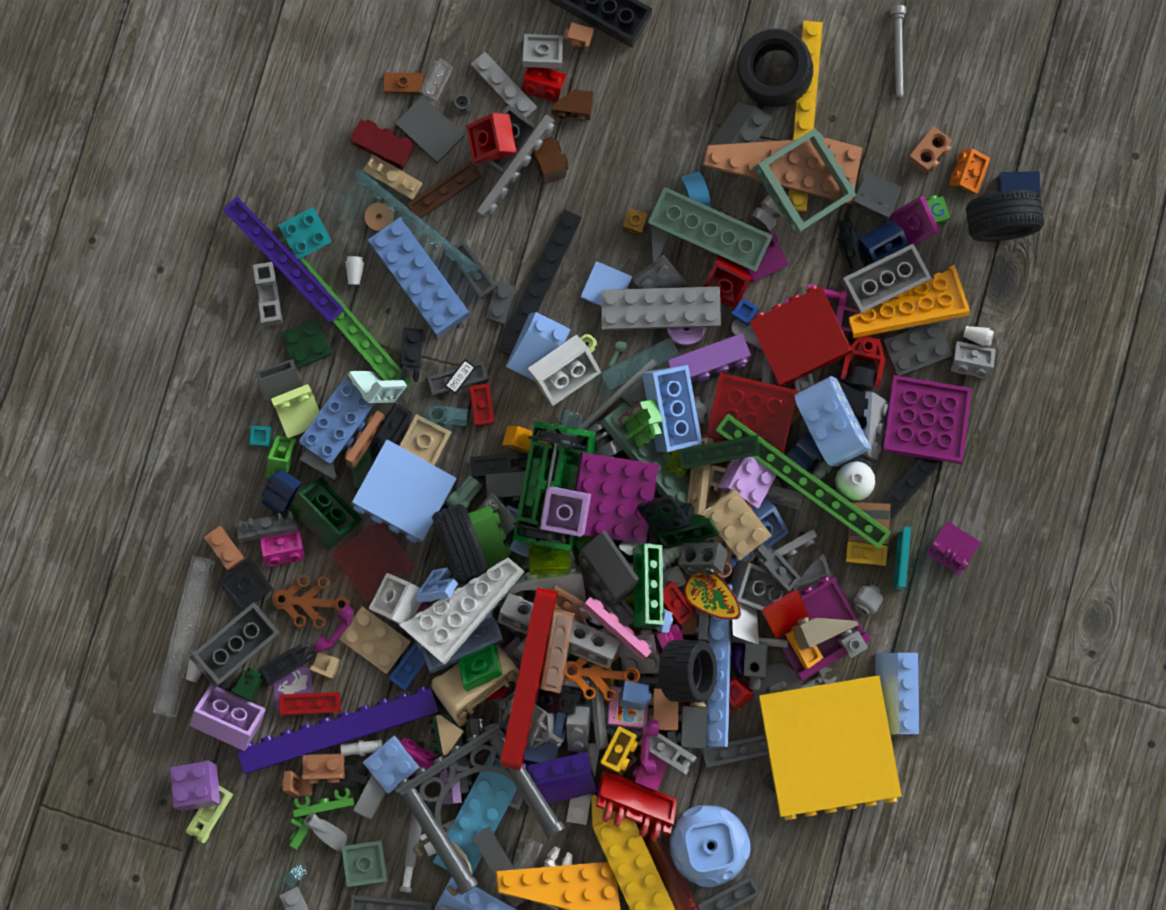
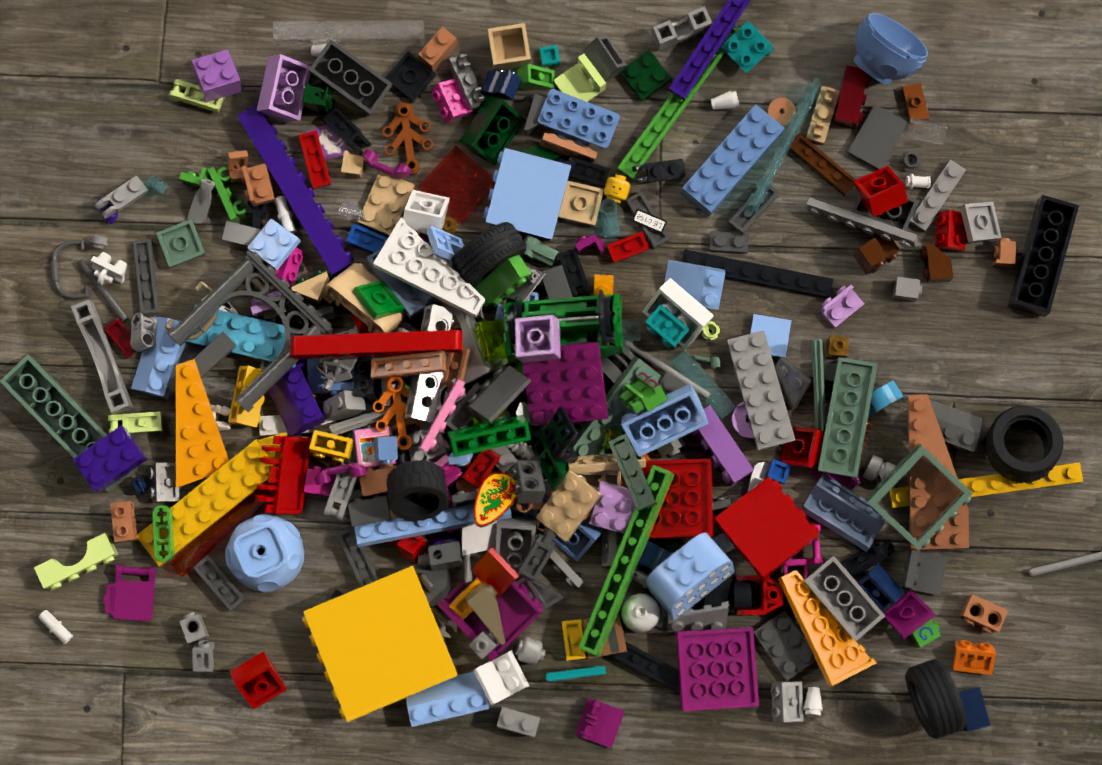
camera: 80 degrees right, 0 degrees up
light aqua bracket [348,371,407,403] -> none
light grey piece [400,813,422,893] -> none
none -> yellow brick [228,366,265,427]
none -> red slope [230,651,287,710]
none -> clear piece [338,201,364,220]
none -> pearl gold plate [442,216,458,234]
none -> white bracket [474,650,529,705]
none -> tan piece [488,23,531,70]
none -> light grey piece [497,707,540,737]
none -> magenta bracket [575,233,605,255]
none -> yellow head [603,174,631,203]
none -> teal bracket [645,304,690,349]
none -> sand blue slope [801,473,886,552]
none -> sand green axle [812,339,826,432]
none -> lavender bracket [820,285,864,329]
none -> medium blue rock [853,13,928,85]
none -> light grey brick [892,277,922,302]
none -> white pin [905,174,931,189]

